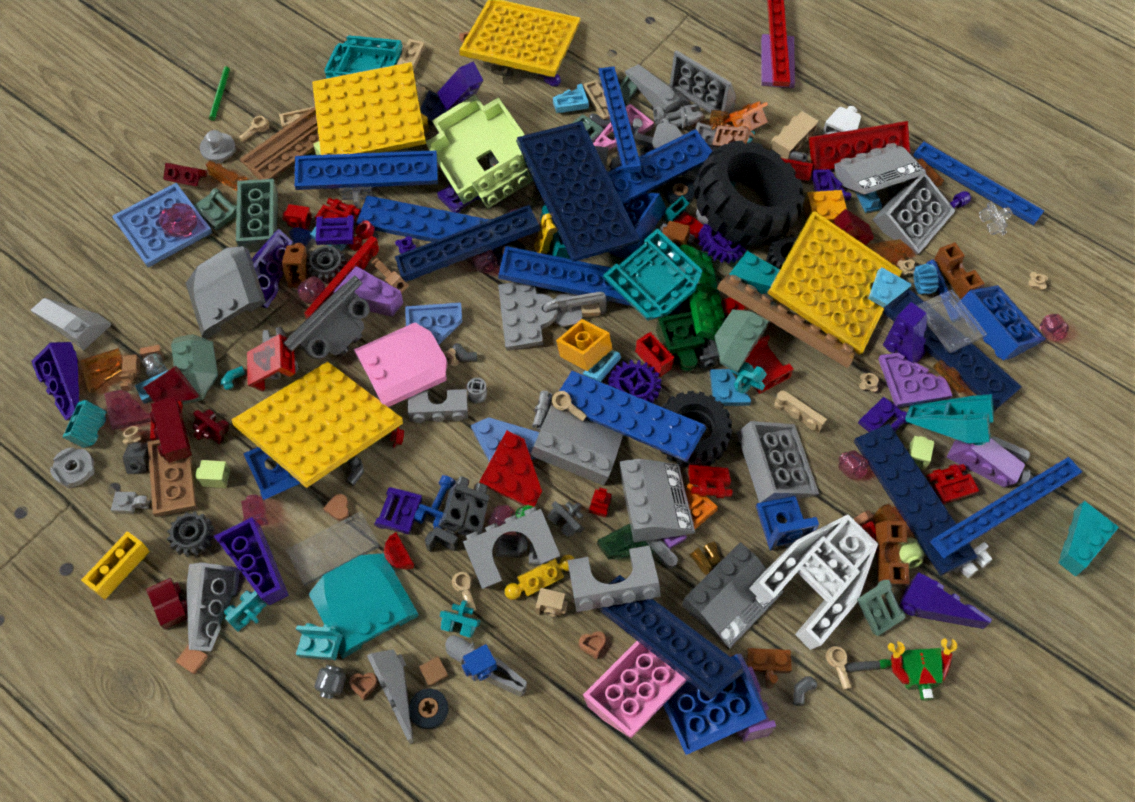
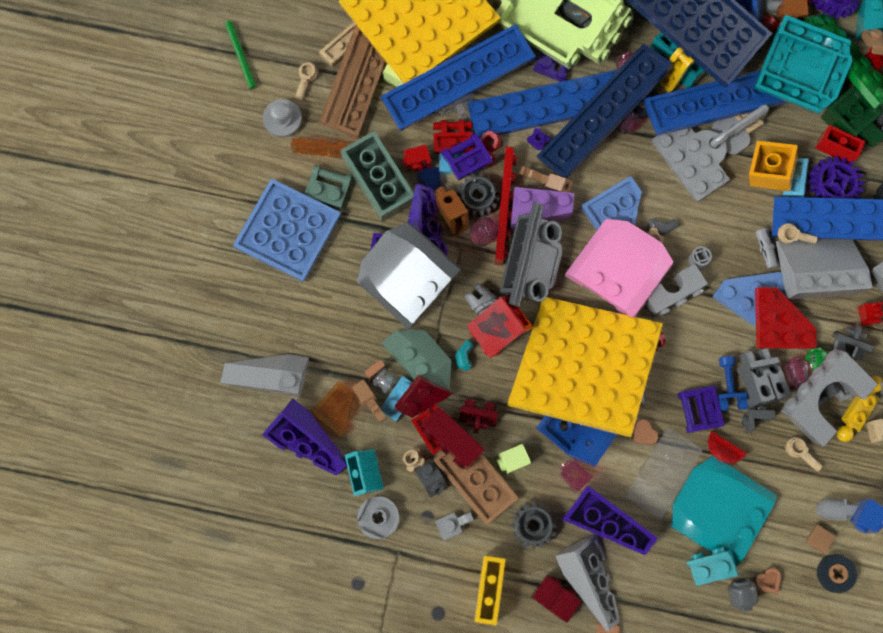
camera: 25 degrees left, 15 degrees up
clear pink wing [104,390,151,430] -> none
clear pink plate [159,203,198,237] -> none
dark red bracket [163,162,208,186] -> none
teal hips [224,590,267,632] -> none
light grey wedge [367,649,414,744] -> none
teal hips [439,600,481,638] -> none

